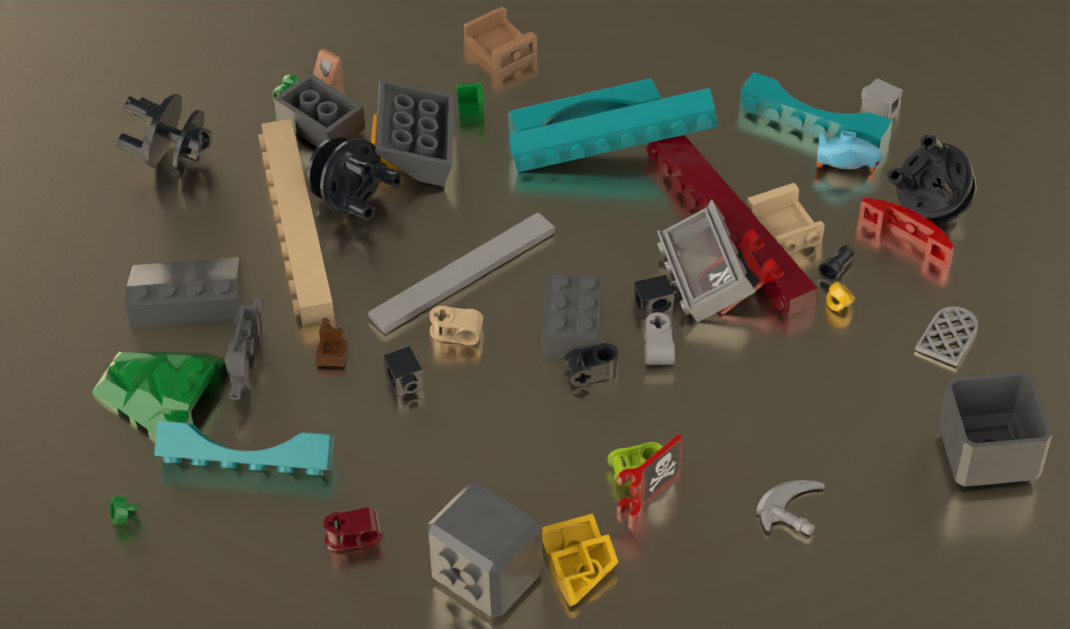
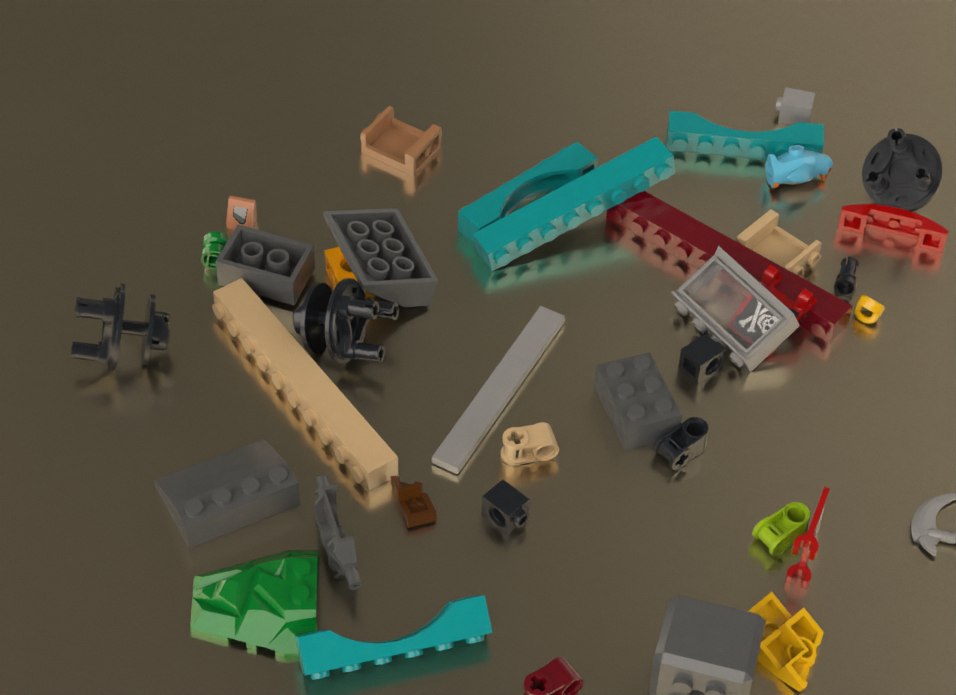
camera: 25 degrees left, 0 degrees up
green panel [456,82,485,124] -> none
light grey piece [644,312,675,365] -> none

